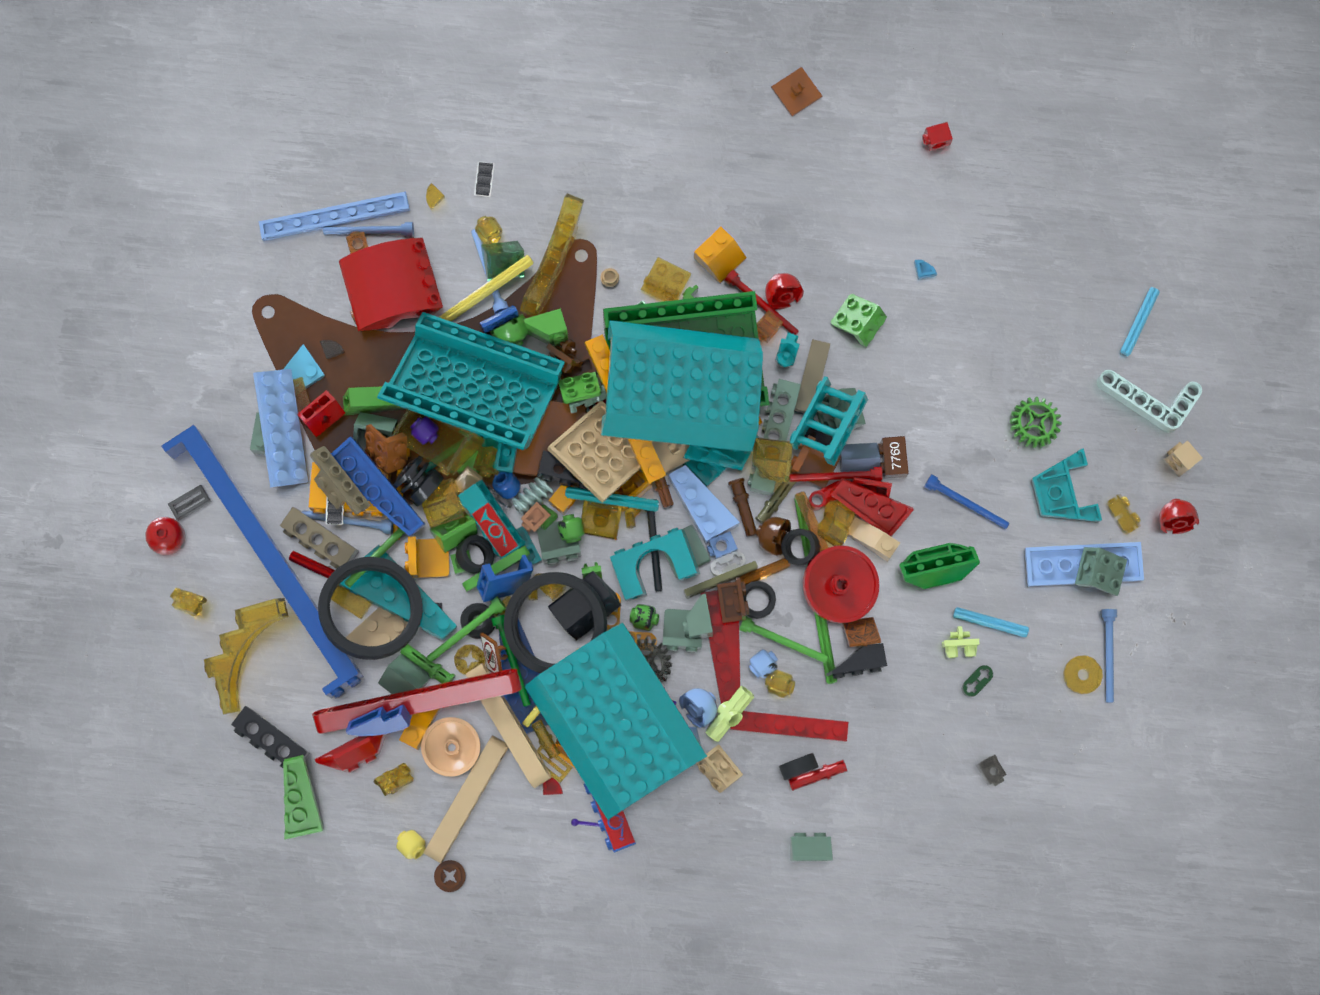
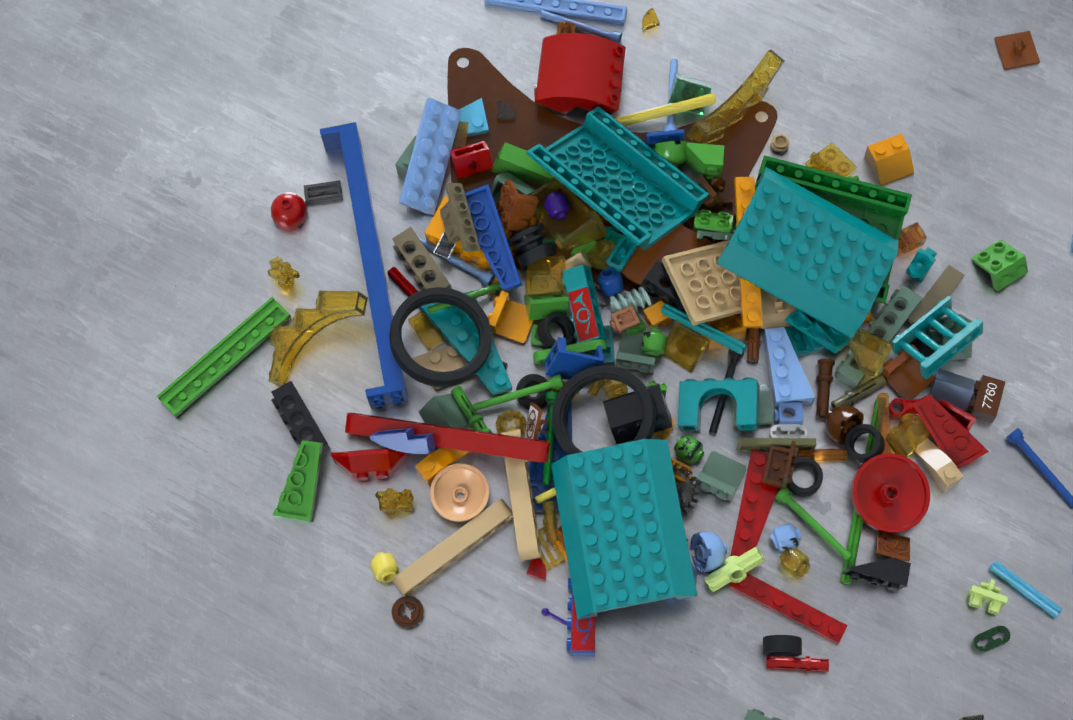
camera: 30 degrees right, 10 degrees down
sticker [474,162,495,197] -> none
clear yellow head [475,216,503,245] -> none
clear yellow arm [625,507,642,528] -> none
sand green slope [683,594,713,639] -> none
tan bracket [696,744,743,793] -> none
red piece [724,269,799,335] -> none
red cylinder [765,273,804,309] -> none
red piece [789,467,882,482] -> none
green wedge [899,543,980,589] -> none
none -> bright green plate [157,297,291,417]

